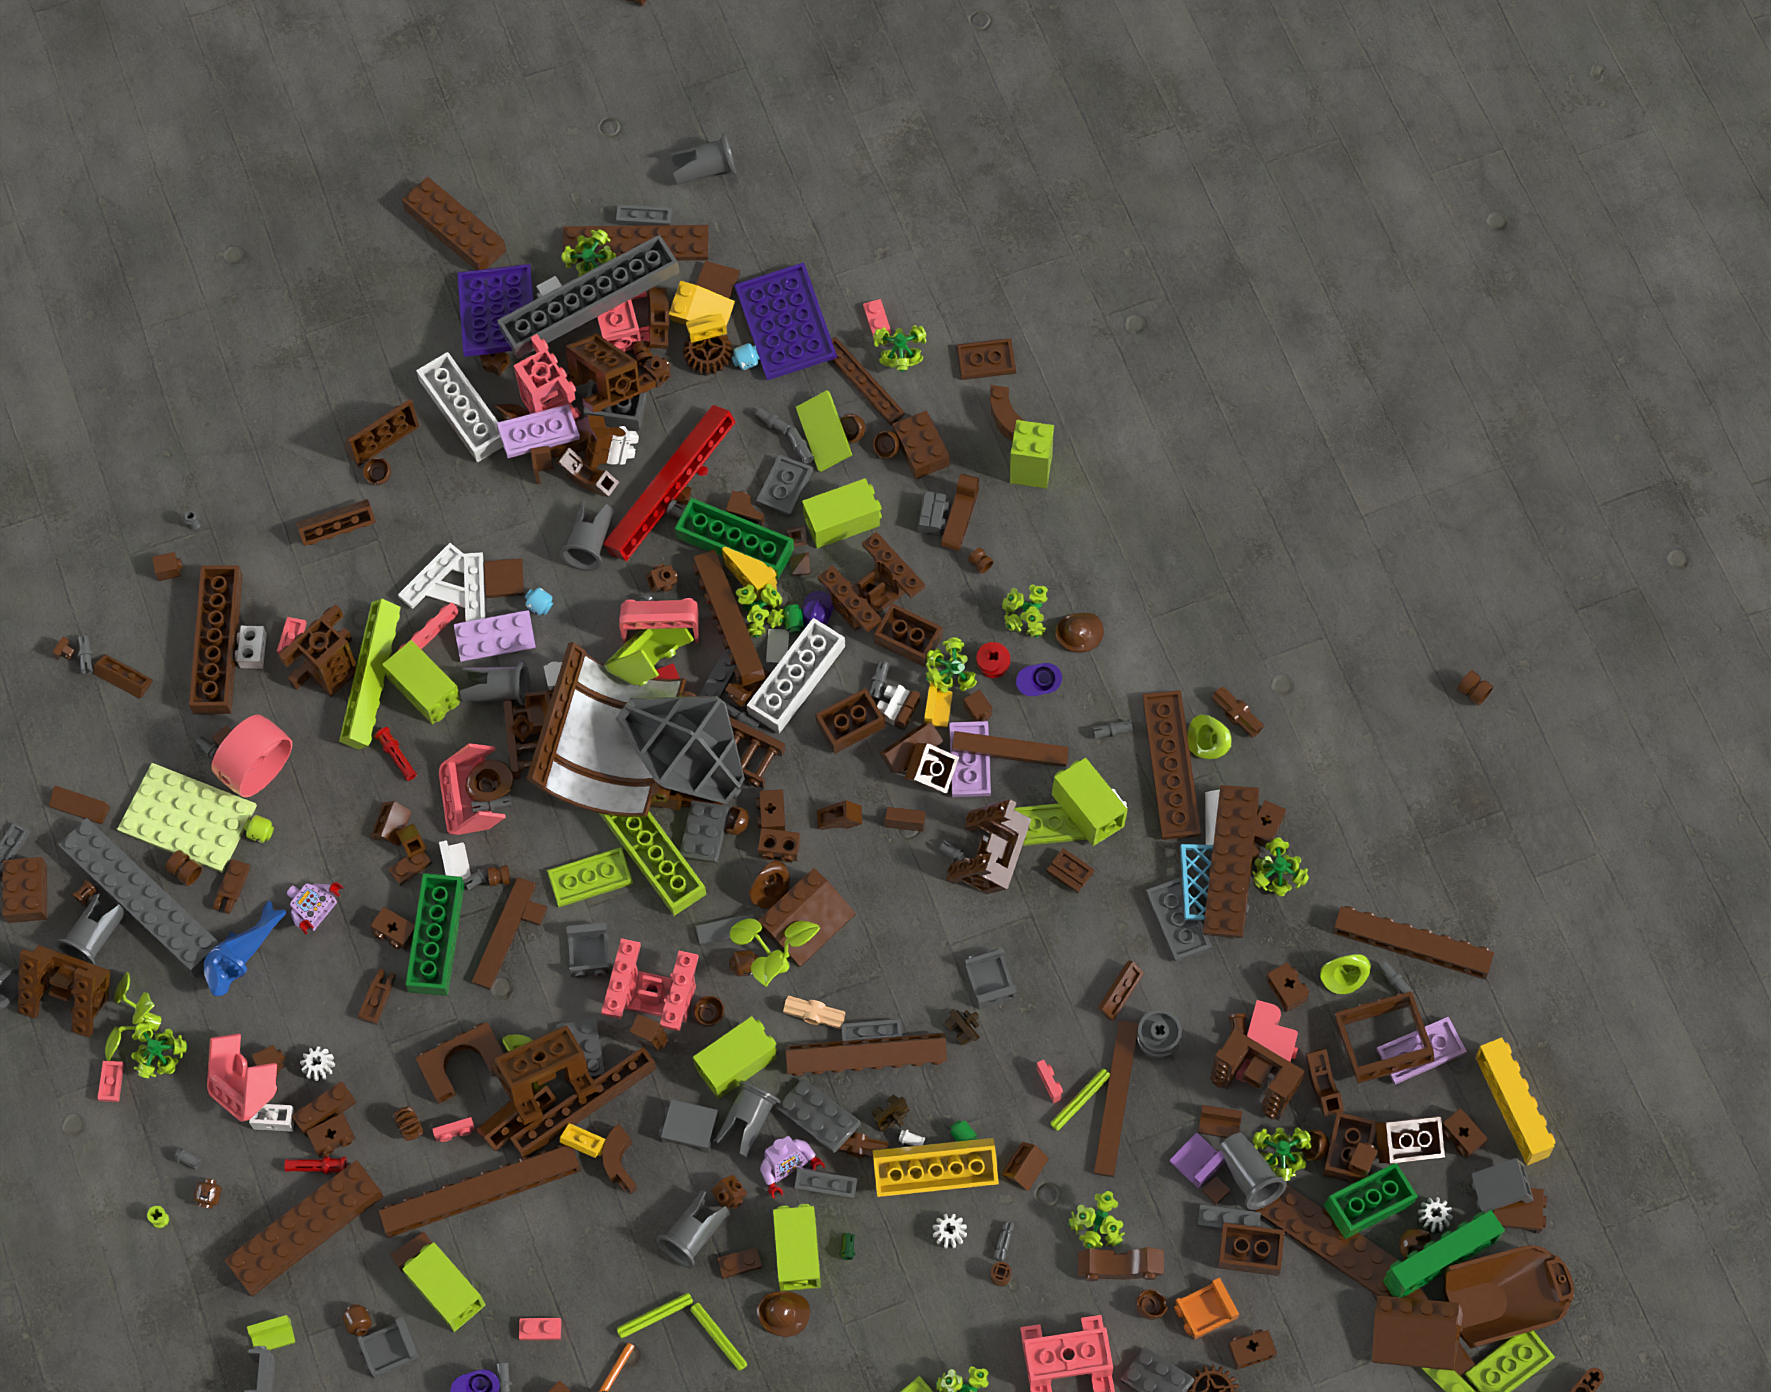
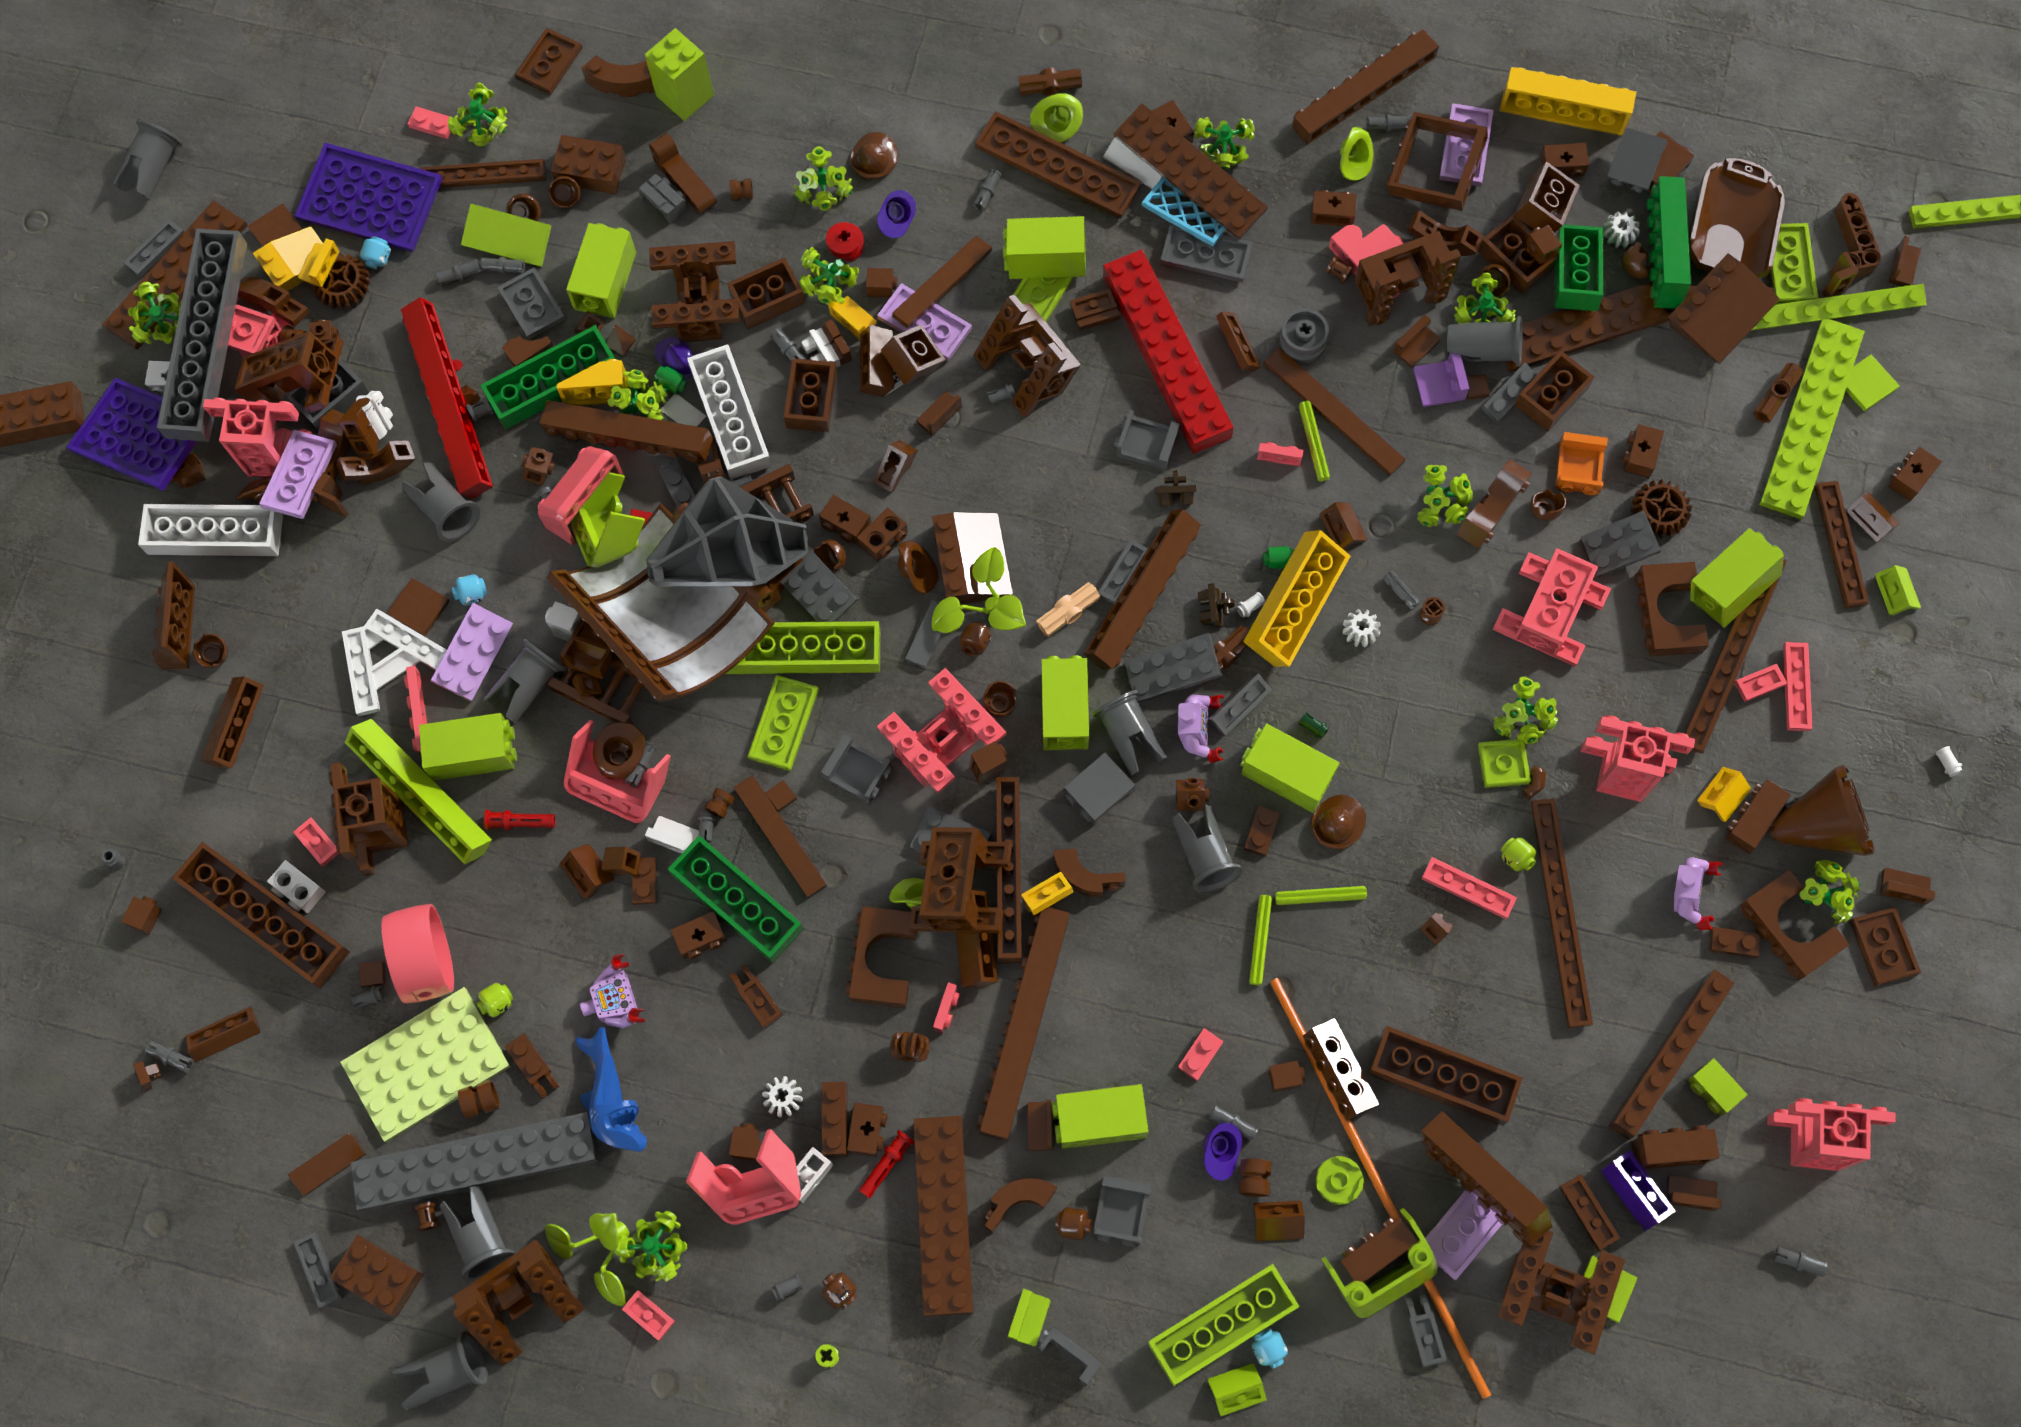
camera: 55 degrees left, 5 degrees up
none -> reddish brown arch [984,1178,1057,1233]
none -> red brick [1103,249,1234,454]

